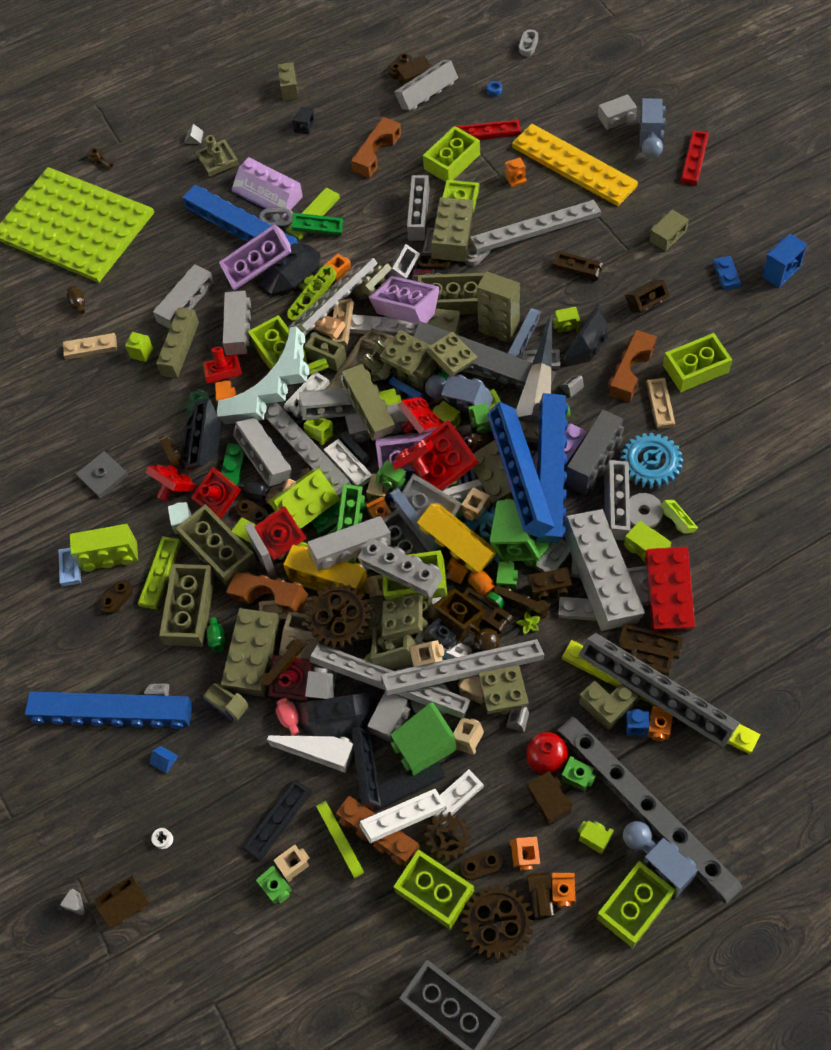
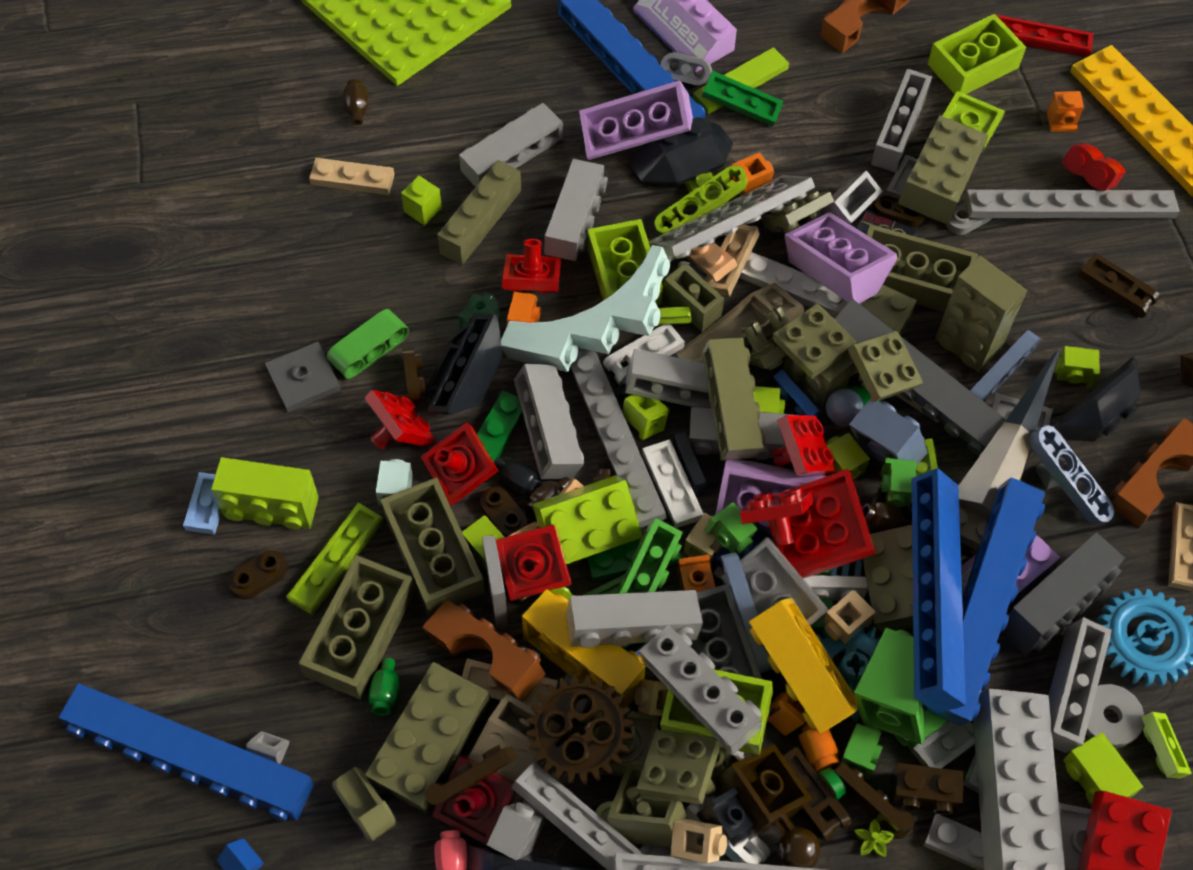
camera: 10 degrees right, 0 degrees up
none -> bright green beam [327,309,409,379]
none -> sand blue beam [1029,425,1114,524]
none -> red brick [1062,143,1126,191]

